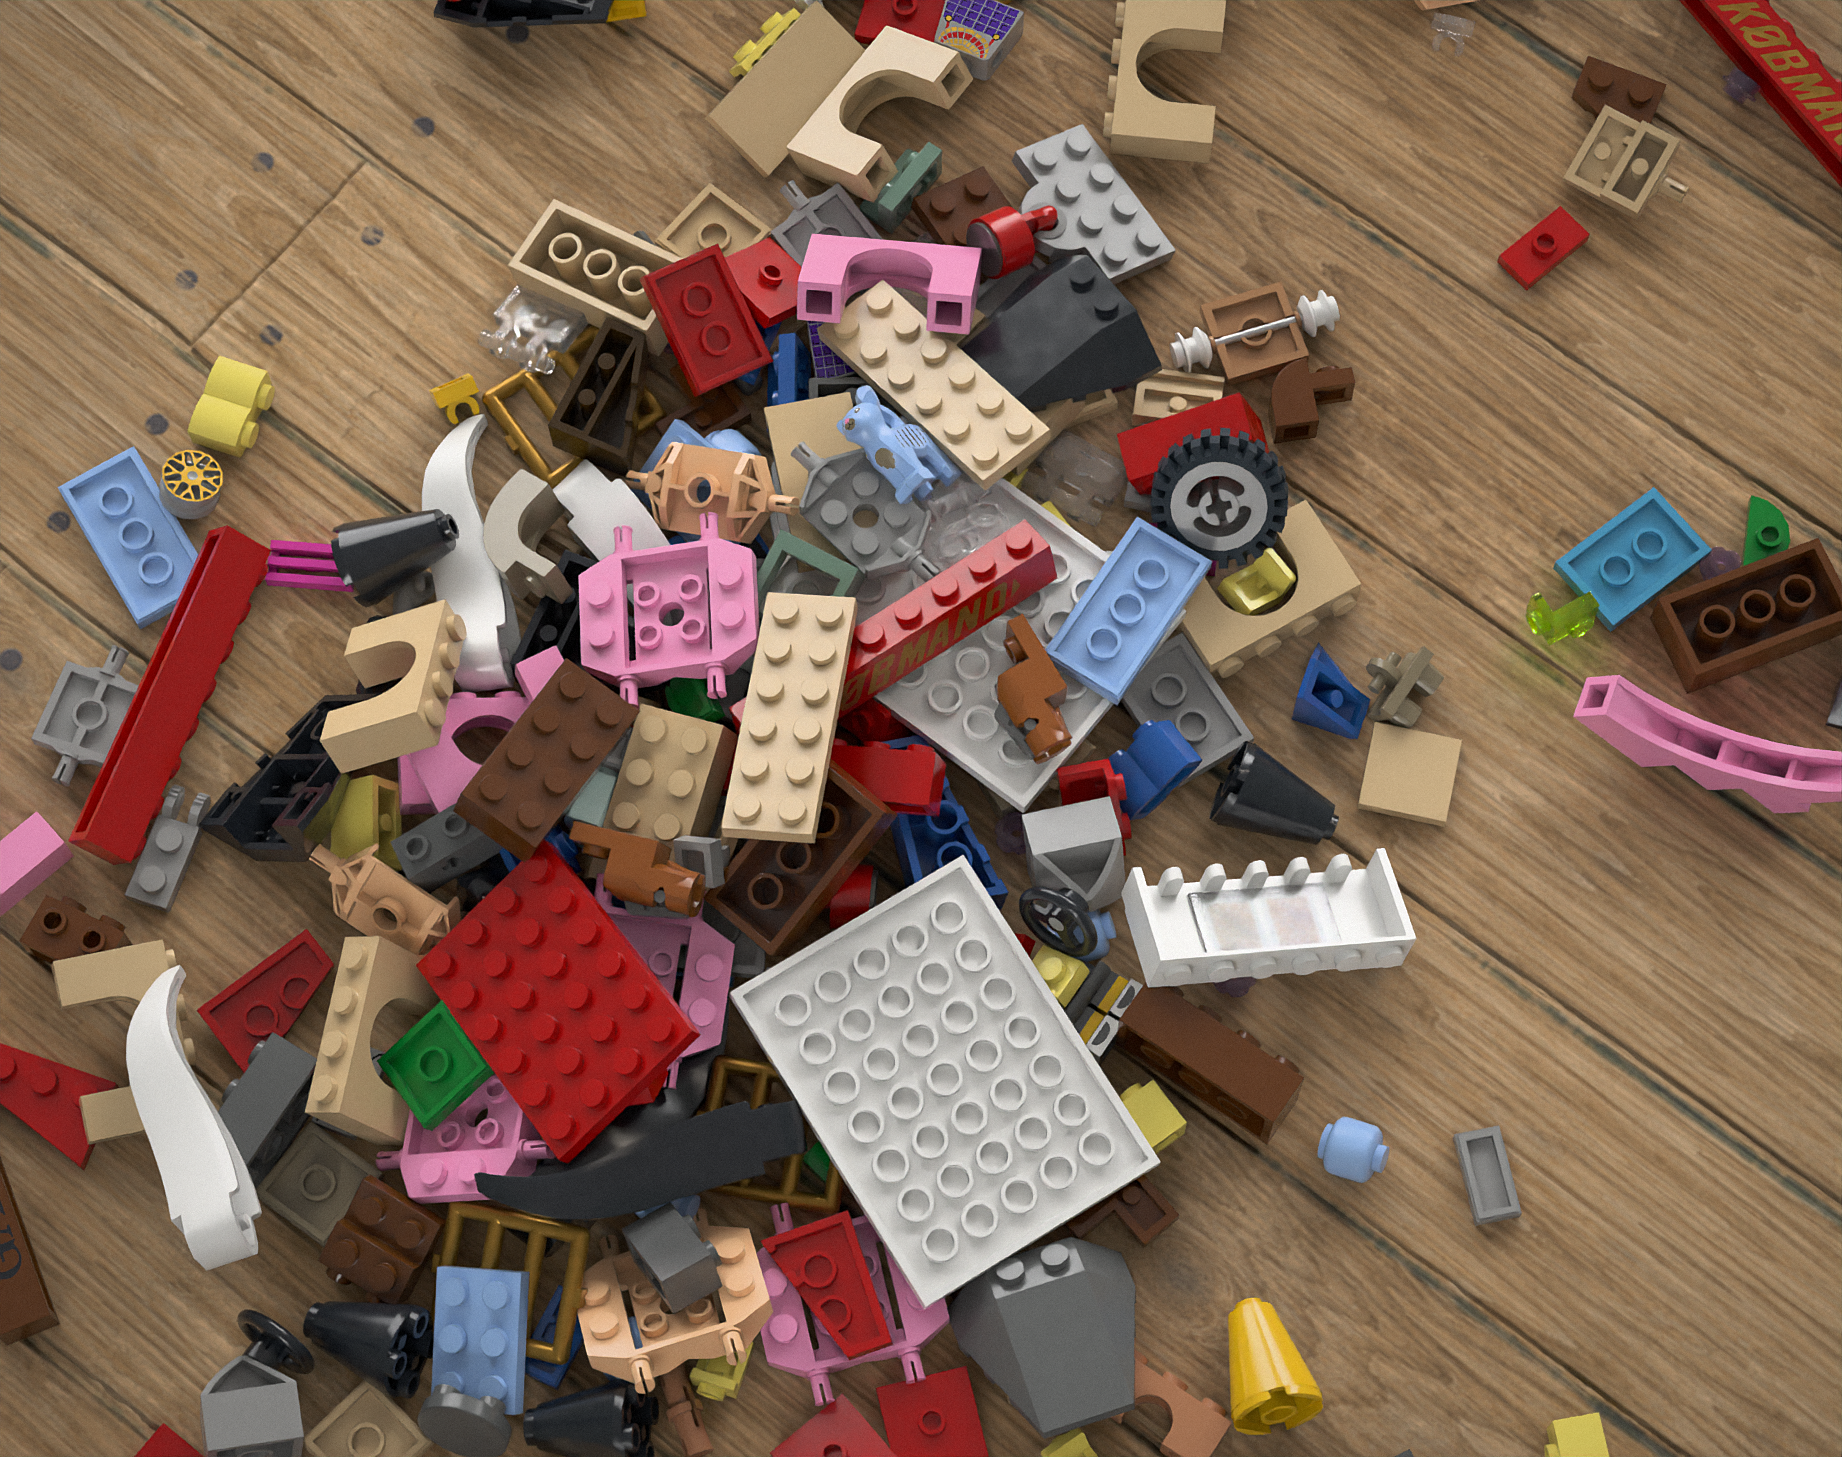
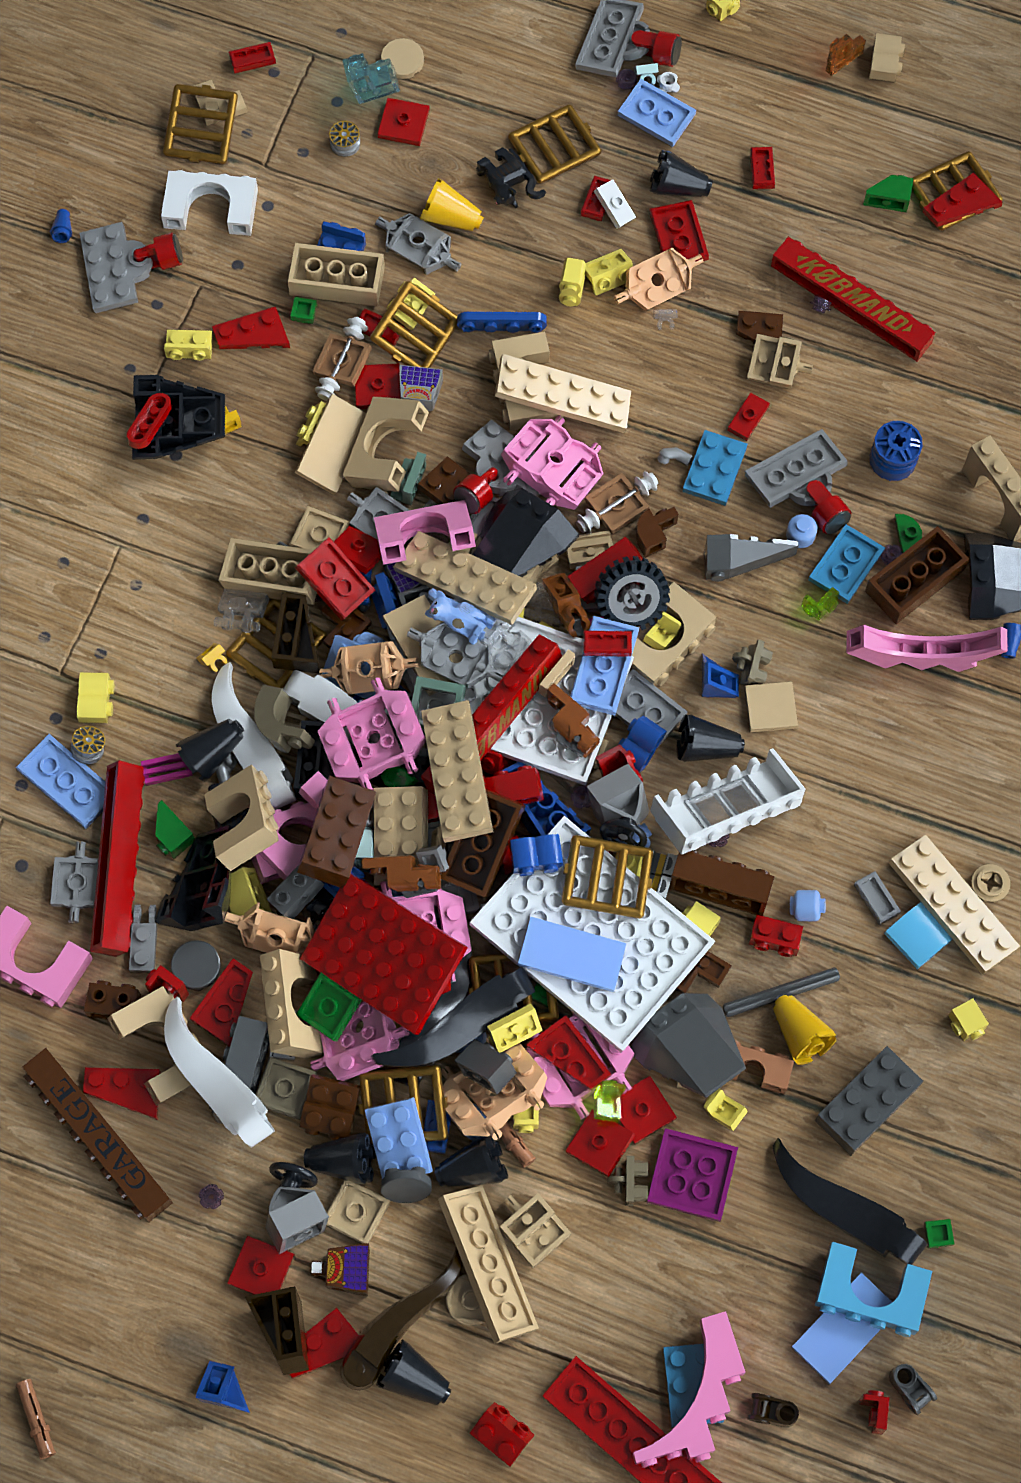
camera: 20 degrees left, 0 degrees up
none -> red bracket [145,965,189,1002]
none -> green slope [155,800,195,859]
none -> dark grey tile [171,940,221,991]
none -> clear purple plate [199,1184,224,1209]
none -> light yellow bracket [487,1004,542,1053]
none -> plate [494,354,631,433]
none -> bright pink piece [501,415,603,510]
none -> blue brick [509,834,563,876]
none -> light blue tile [517,917,626,992]
none -> tan tile [539,649,575,698]
none -> dark orange plate [542,572,591,637]
none -> pearl gold bar [562,835,653,919]
none -> red plate [583,631,632,657]
none -> clear neon green bracket [594,1080,626,1122]
none -> light grey arm [657,447,693,466]
none -> dark azure plate [682,430,748,506]
none -> dark grey wedge [704,534,798,582]
none -> dark grey axle [723,967,840,1017]
none -> light grey plate [745,429,852,534]
none -> red bracket [749,915,804,957]
none -> light blue head [786,514,817,548]
none -> blue wheel [869,421,923,481]
none -> medium azure slope [884,902,953,969]
none -> plate [888,835,1020,975]
none -> tan gear [971,864,1010,903]

